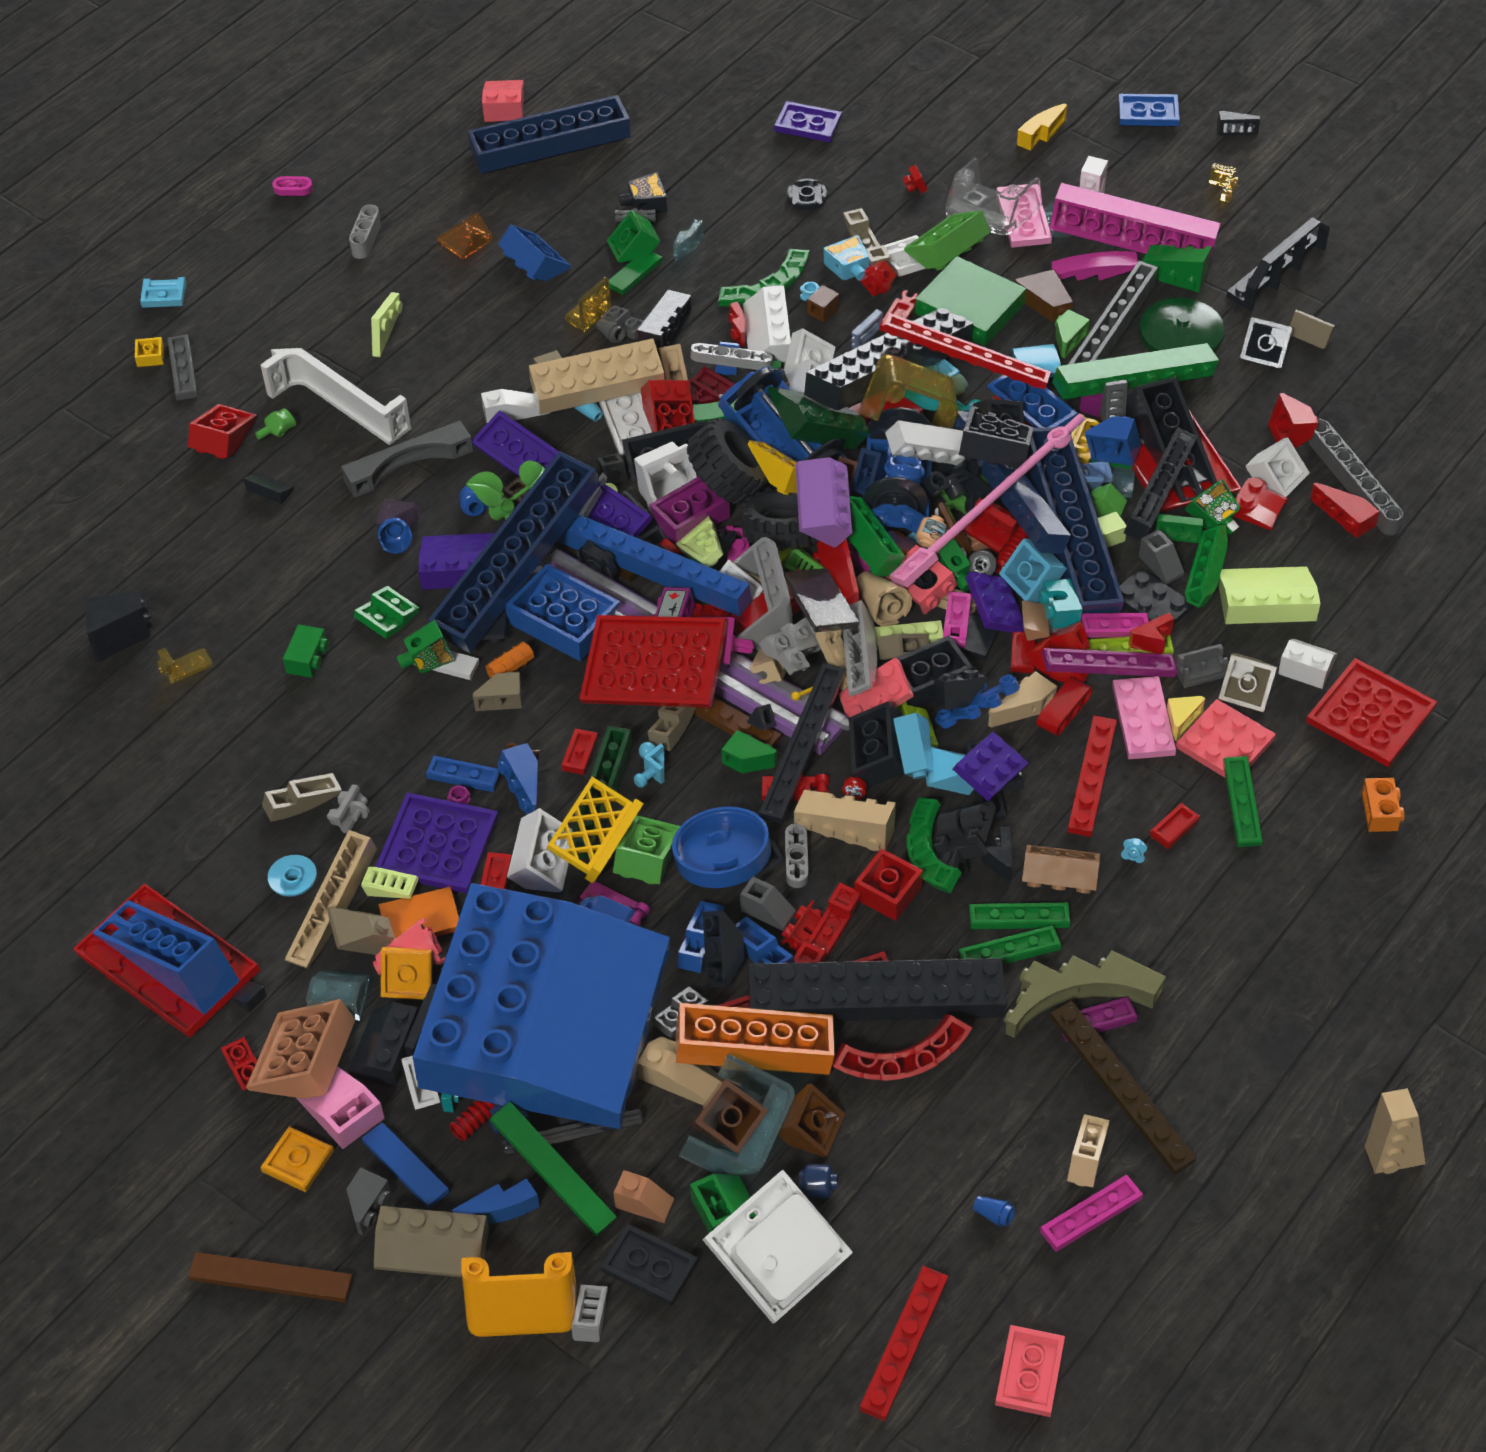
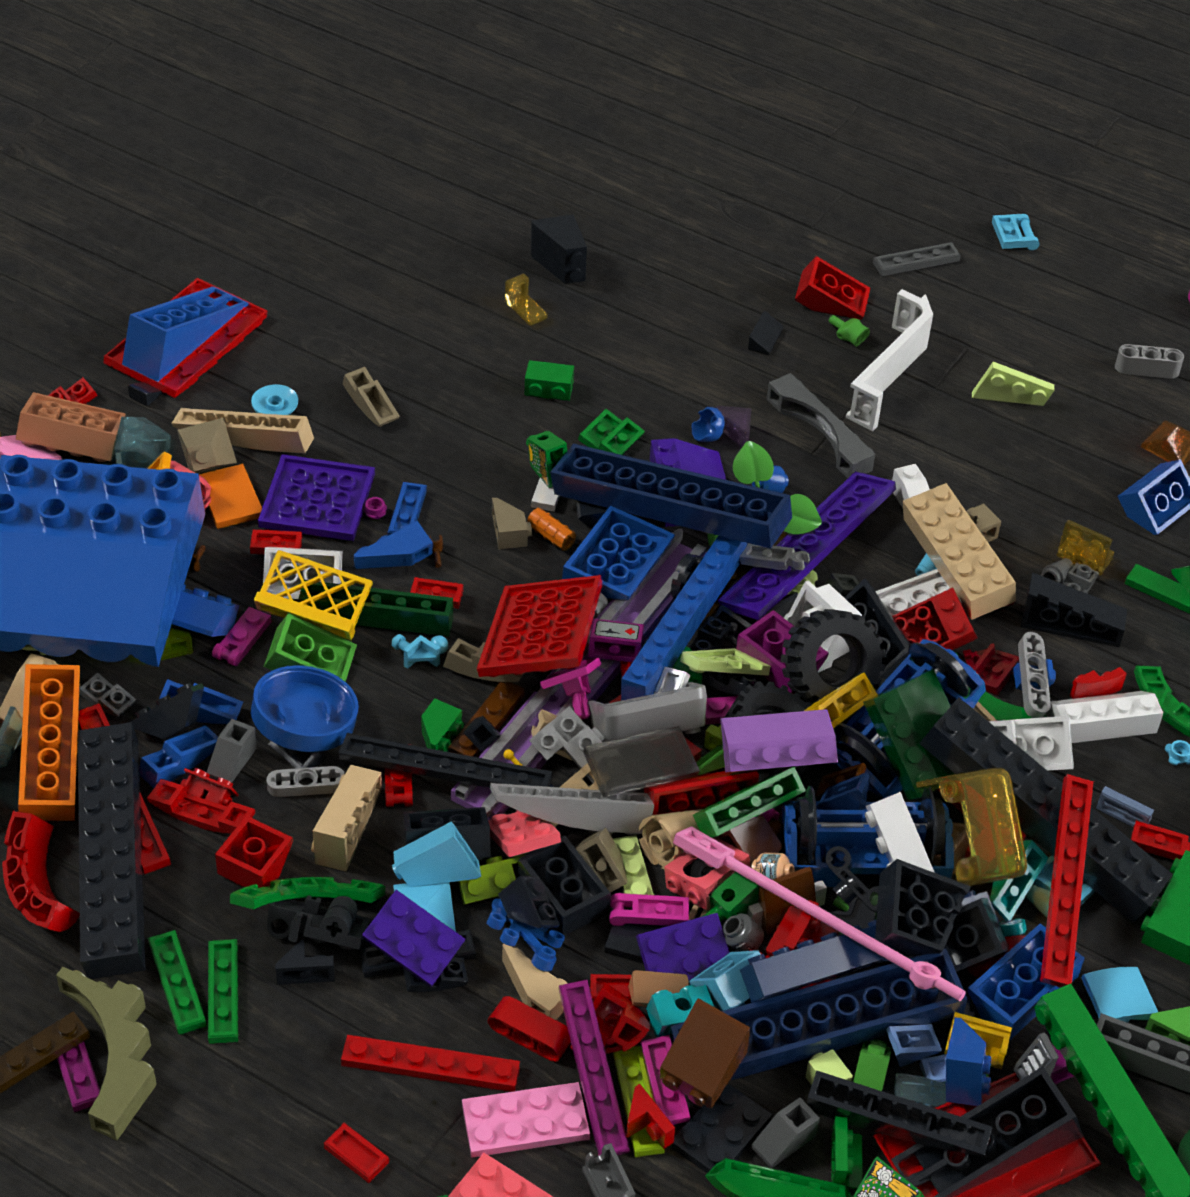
camera: 80 degrees right, 5 degrees down
yellow piece [135,337,164,367] -> none
light grey hips [327,785,370,833] -> none
yellowish green slope [361,867,418,899] -> none
tan slope [658,344,688,380] -> none
red tile [659,538,681,555] -> none
reddish brown brick [807,285,839,323] -> none
red tile [842,777,867,800] -> none
blue hair [884,455,925,482] -> none
medium nougat slope [1022,845,1100,893] -> none
medium azure plate [1121,838,1147,863] -> none
light yellow slope [1167,696,1205,741] -> none
none -> reddish brown slope [660,998,750,1109]

